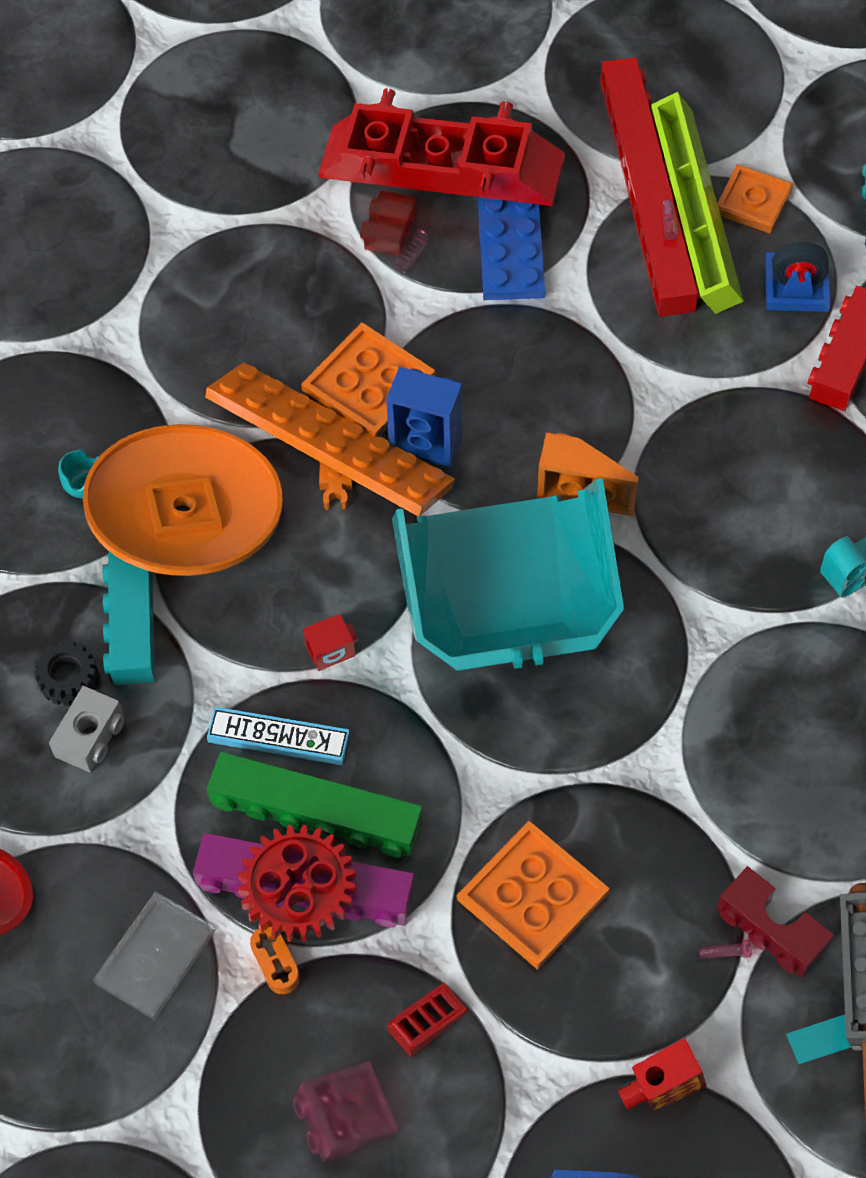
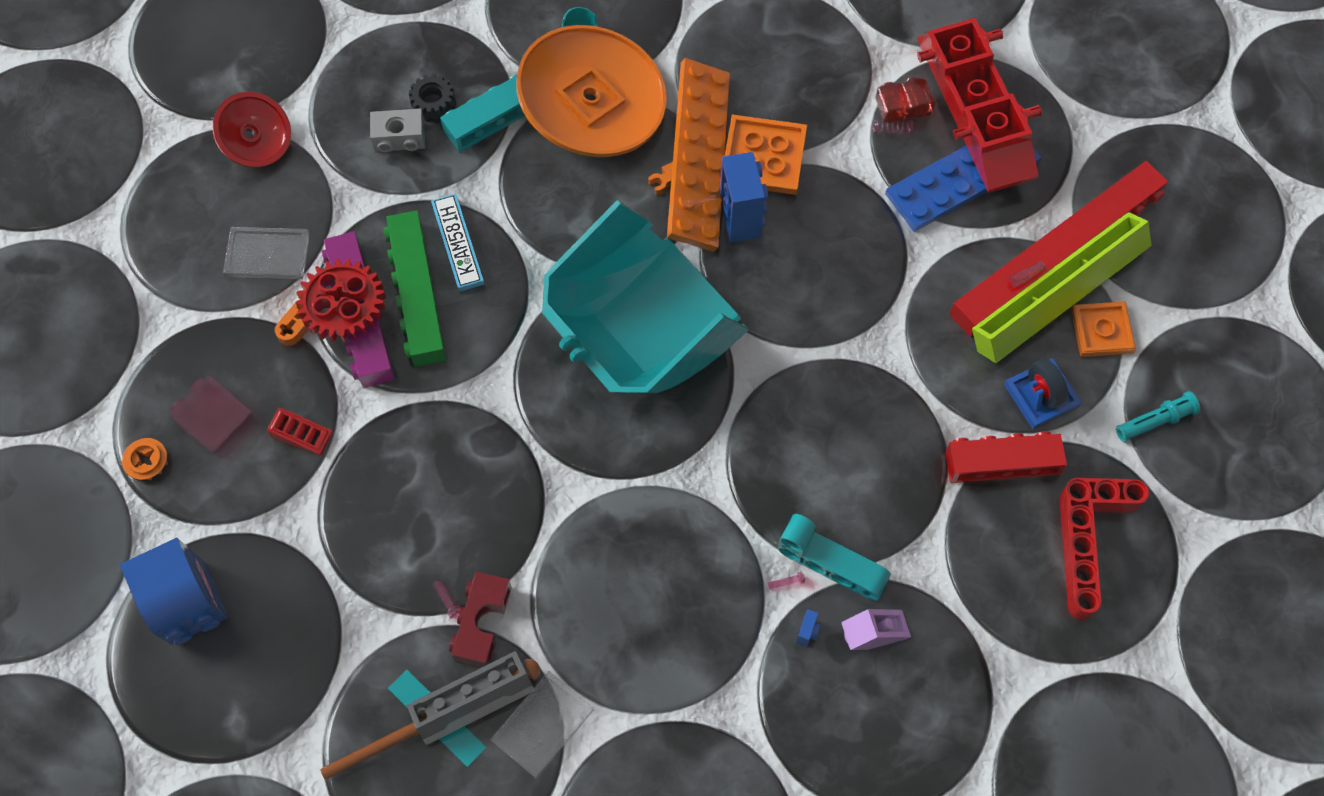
camera: 60 degrees right, 5 degrees up
red brick [303,614,358,671] -> none
orange plate [457,821,610,970] -> none
orange slope [537,432,639,516] -> none
red torso [617,1038,707,1111] -> none

